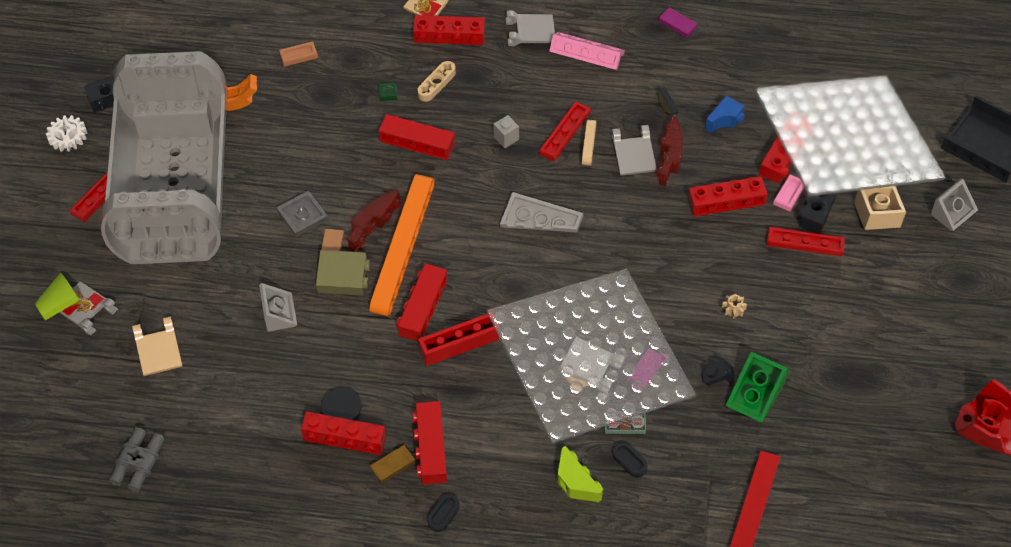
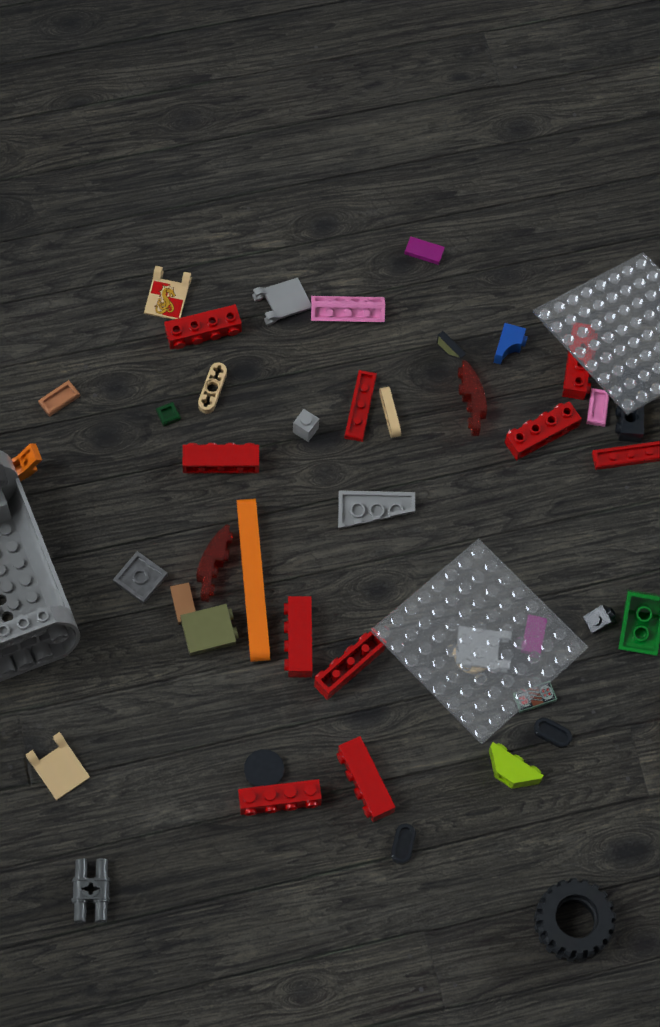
camera: 25 degrees left, 10 degrees up
light grey slope [259,283,297,332] -> none
pearl gold tile [370,445,416,484] -> none
light grey flag [612,125,657,176] -> none
tan gear [722,293,747,319] -> none

